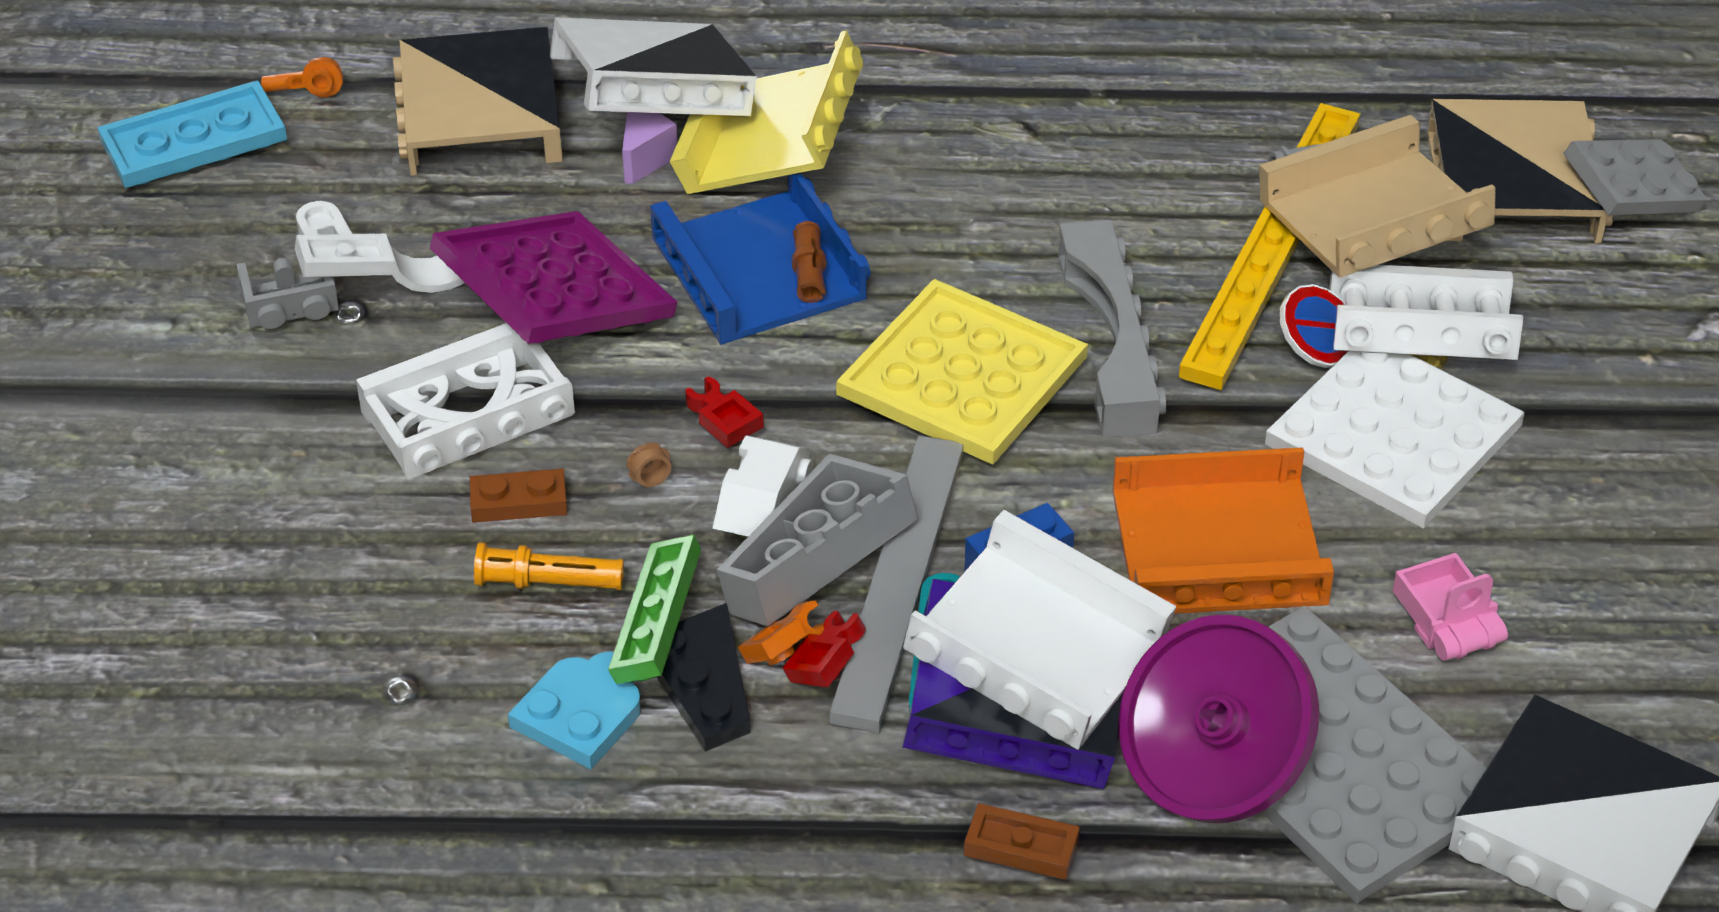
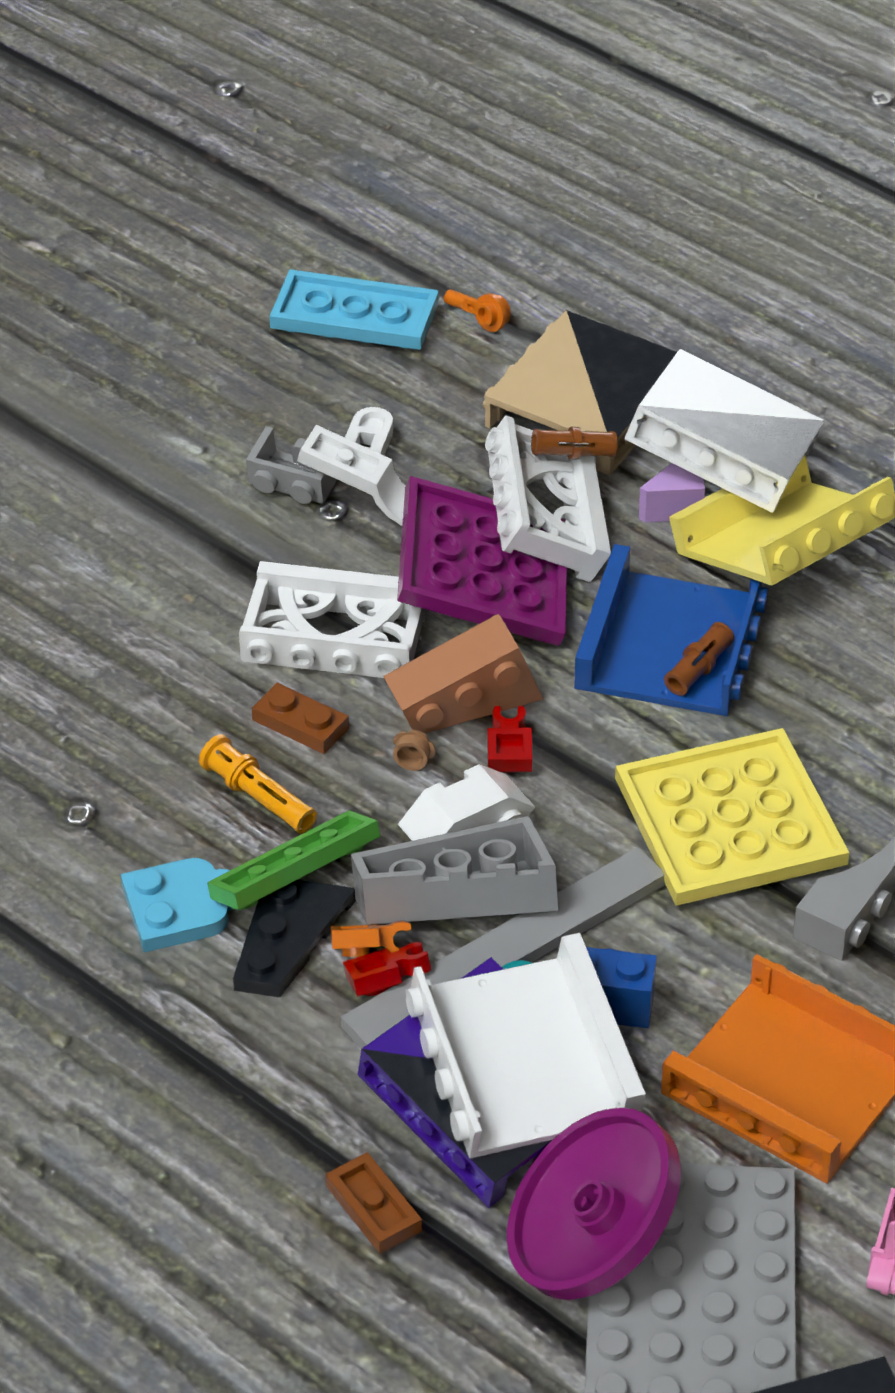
camera: 40 degrees right, 0 degrees up
none -> nougat wedge [383,614,543,733]
none -> white fence [485,415,611,582]
none -> dark orange pin [531,427,617,460]

